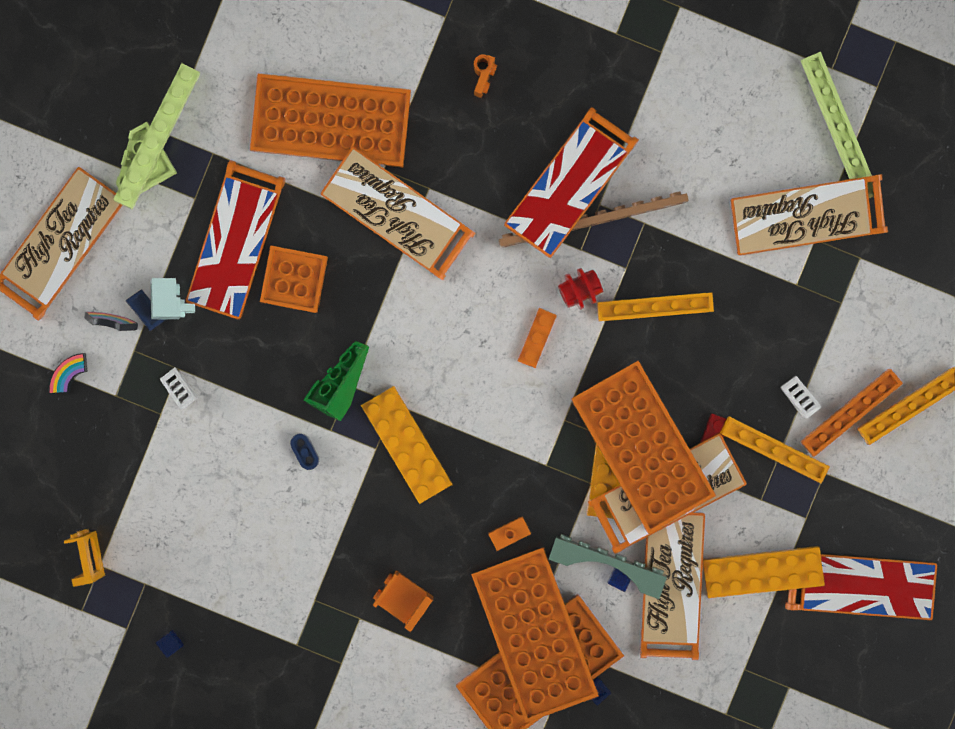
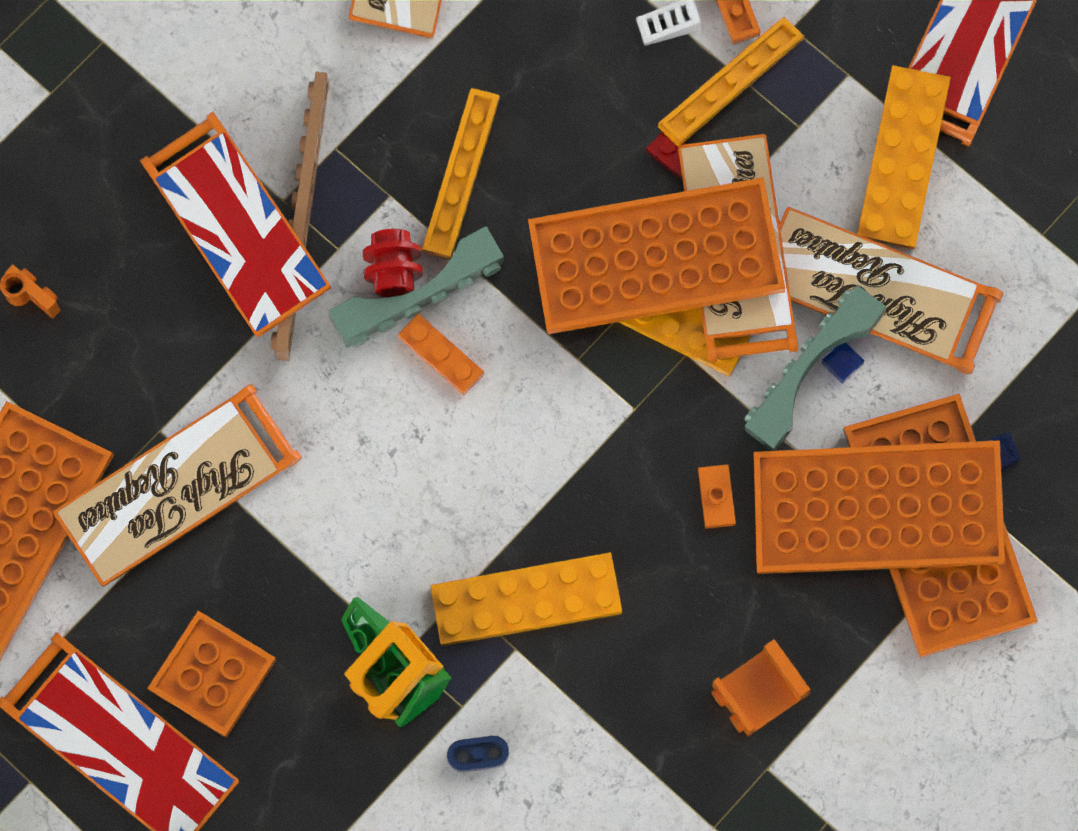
camera: 65 degrees left, 15 degrees down
none -> sand green arch [328,226,504,347]
none -> light orange panel [344,621,444,720]

